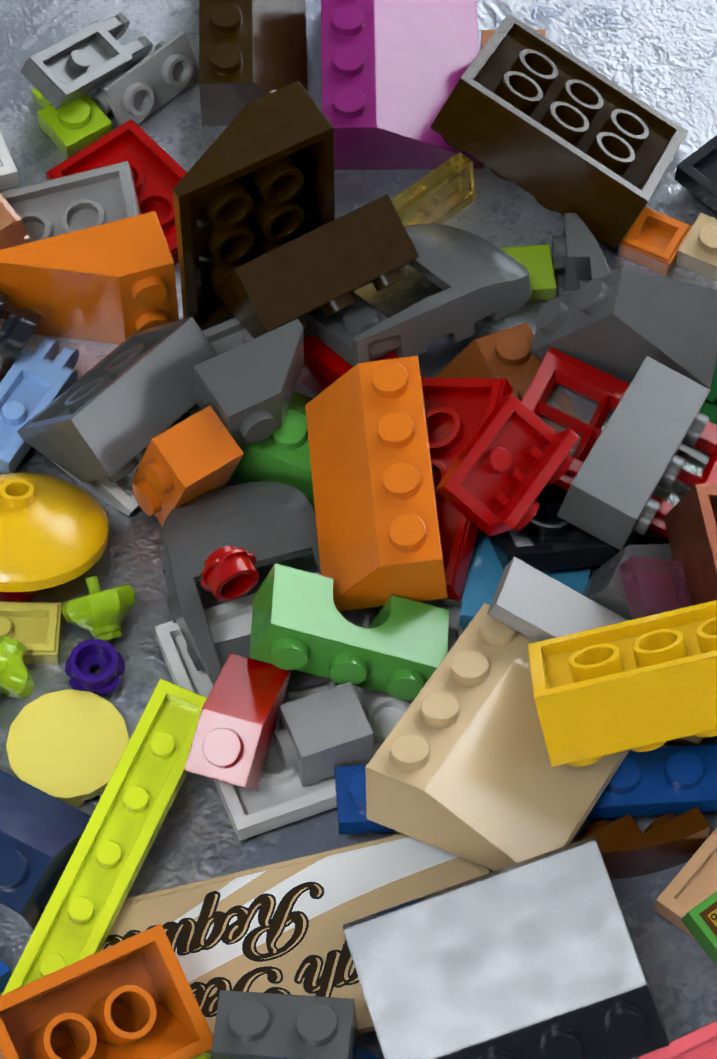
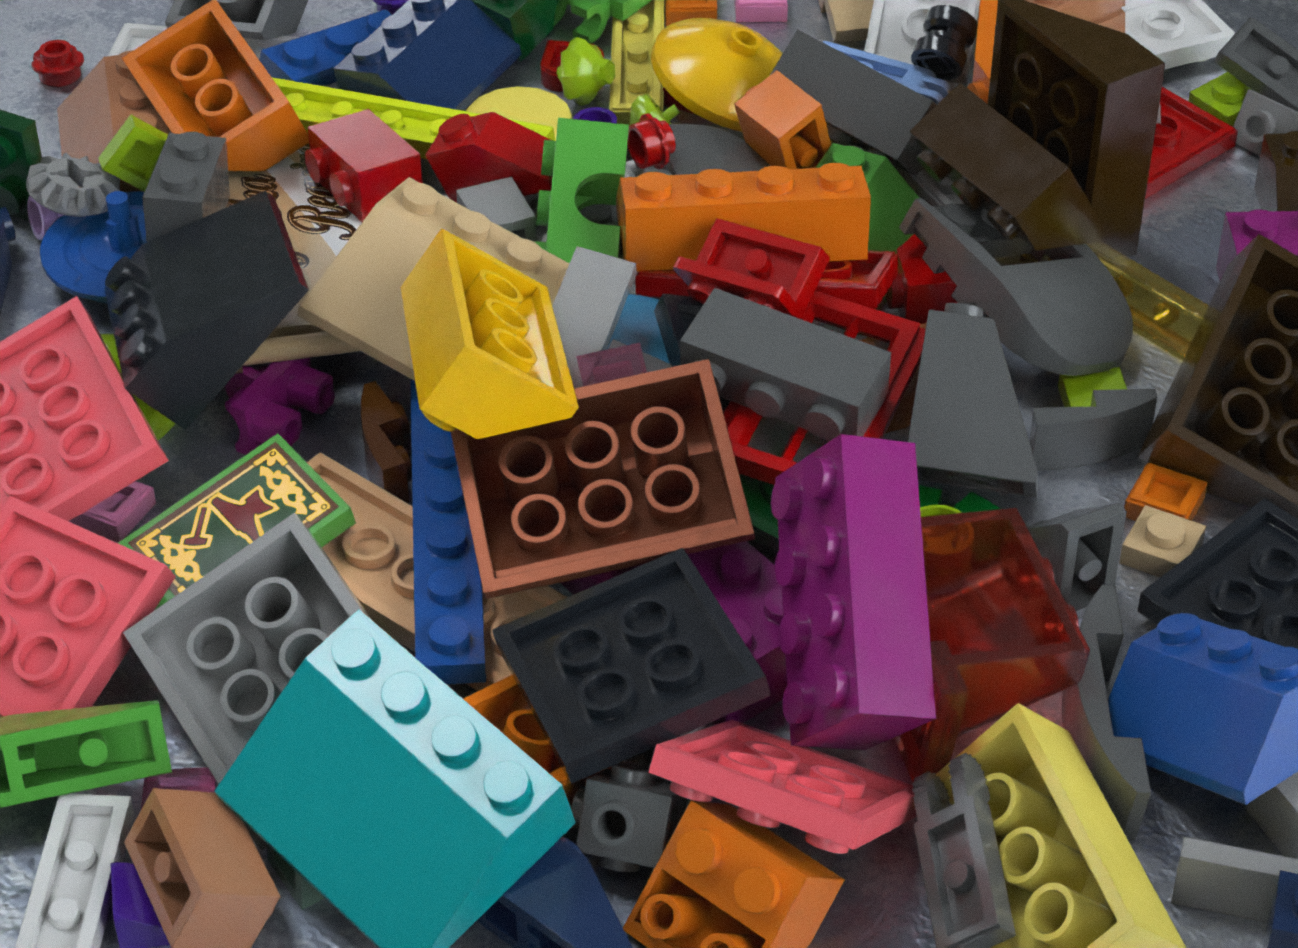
camera: 90 degrees right, 15 degrees down
dark grey slope [193,319,304,447] -> none
none -> red brick [305,109,423,222]

